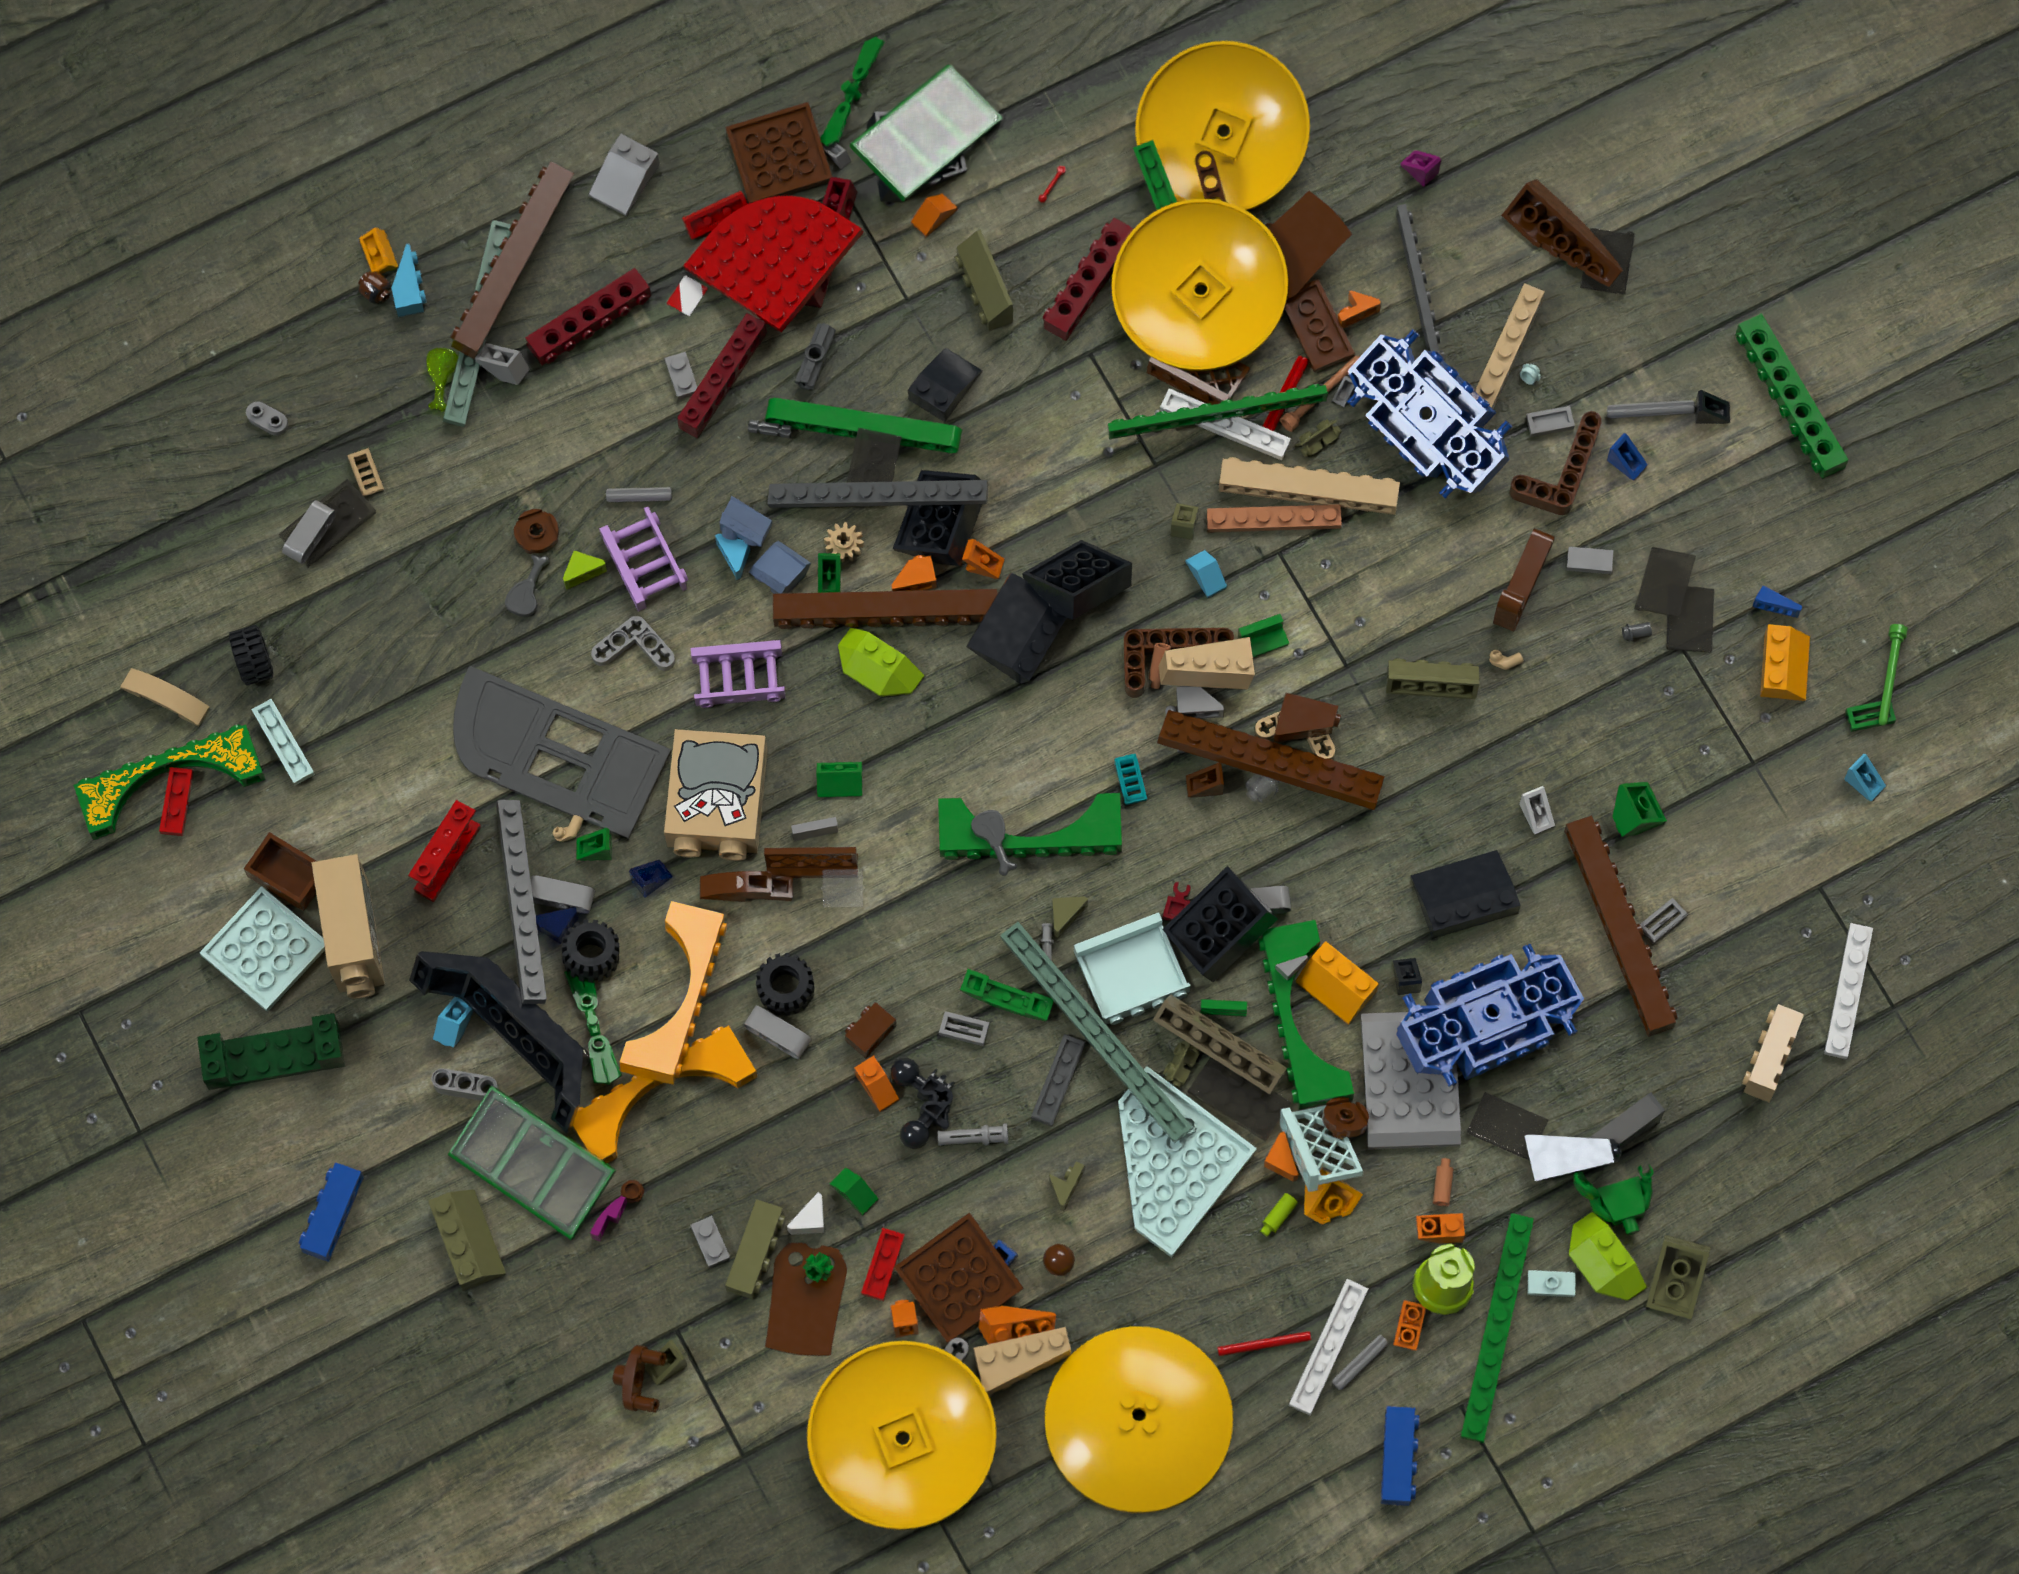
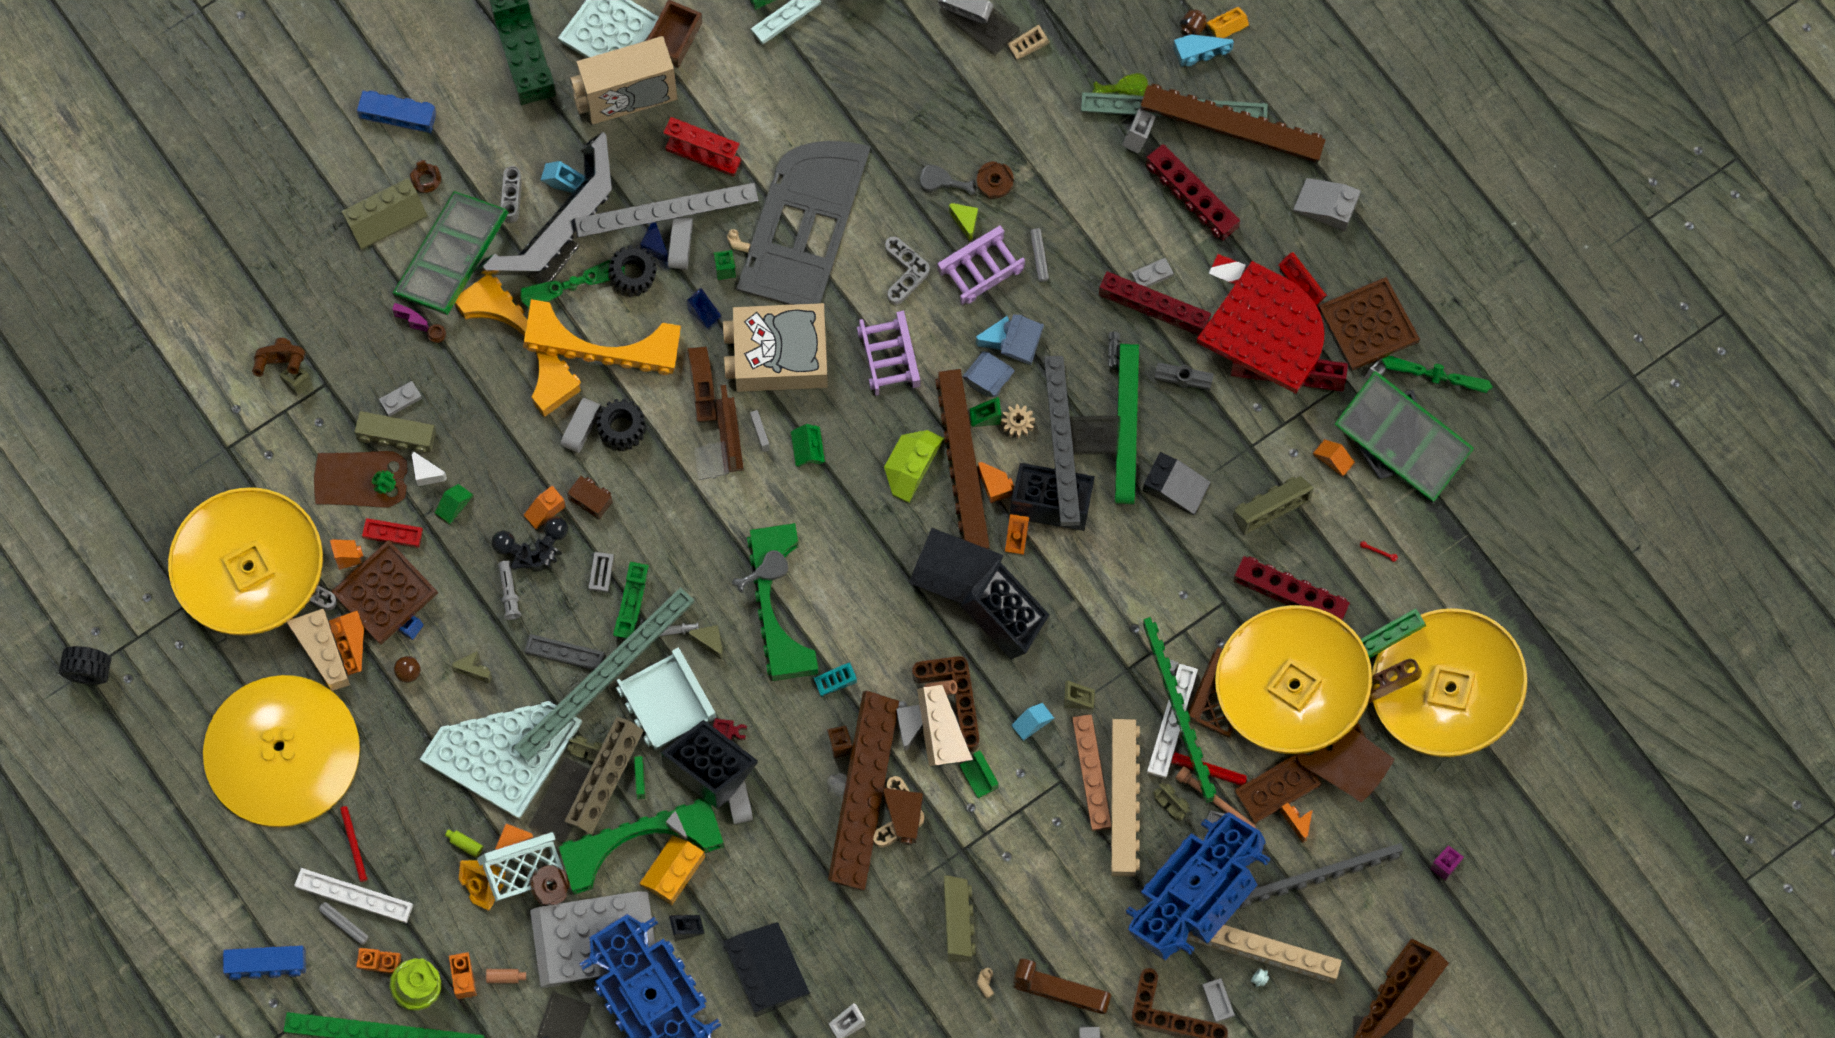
camera: 80 degrees right, 0 degrees up
none -> reddish brown piece [410,160,441,193]

